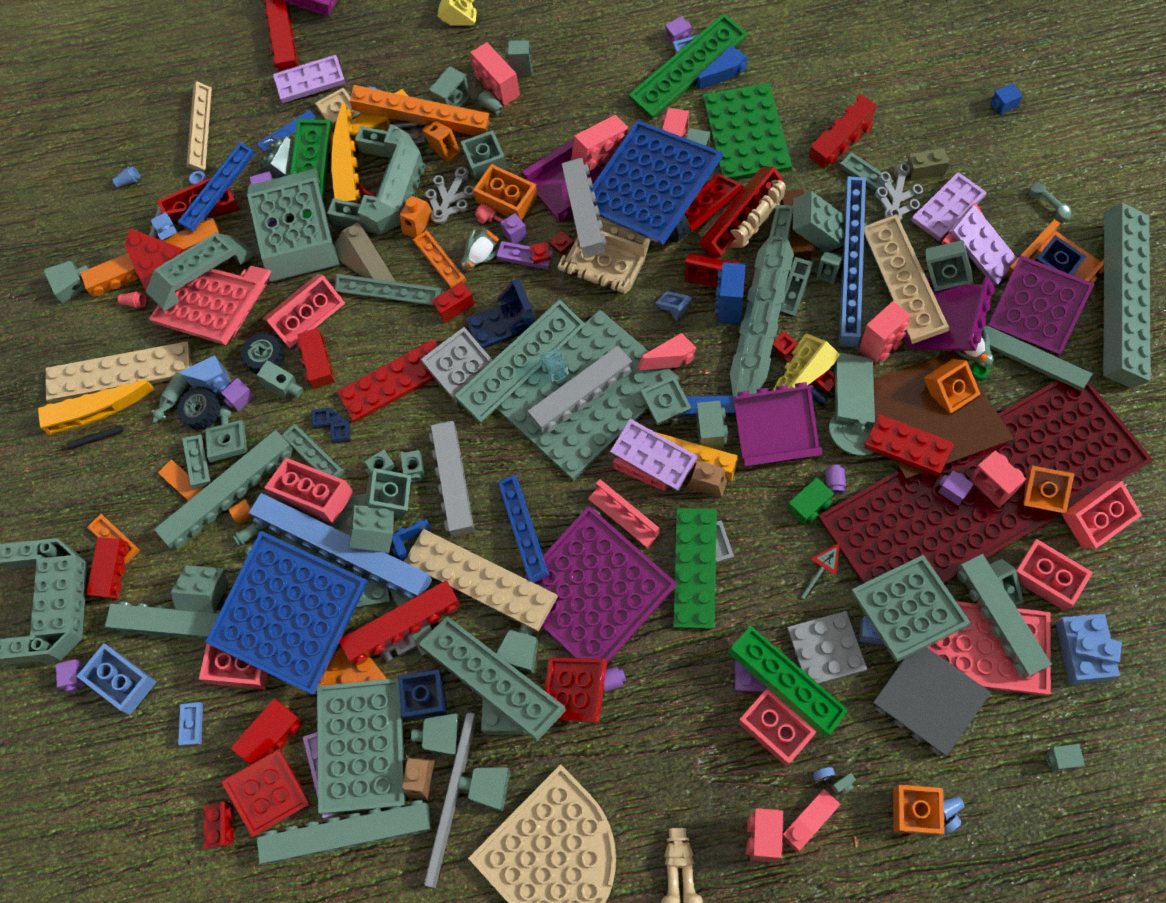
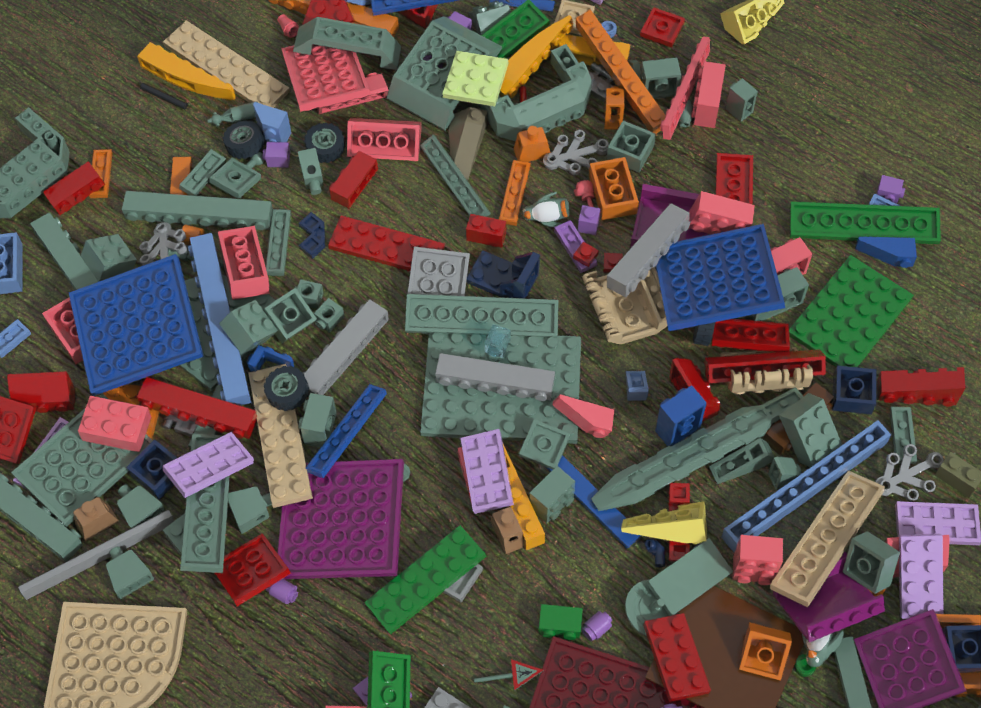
camera: 40 degrees right, 5 degrees down
coral fence [588,479,659,549] -> none
magenta panel [733,382,823,466] -> none
none -> coral brick [78,396,151,452]
none -> light grey plant [139,222,187,266]
none -> lavender plate [163,432,254,498]
none -> black wheel [264,366,309,411]
none -> sand green brick [299,393,337,448]
none -> yellowish green plate [442,51,509,107]
none -> red plate [640,7,685,47]
none -> coral plate [660,37,710,140]
none -> red plate [715,153,753,204]
none -> dark blue brick [832,366,876,414]

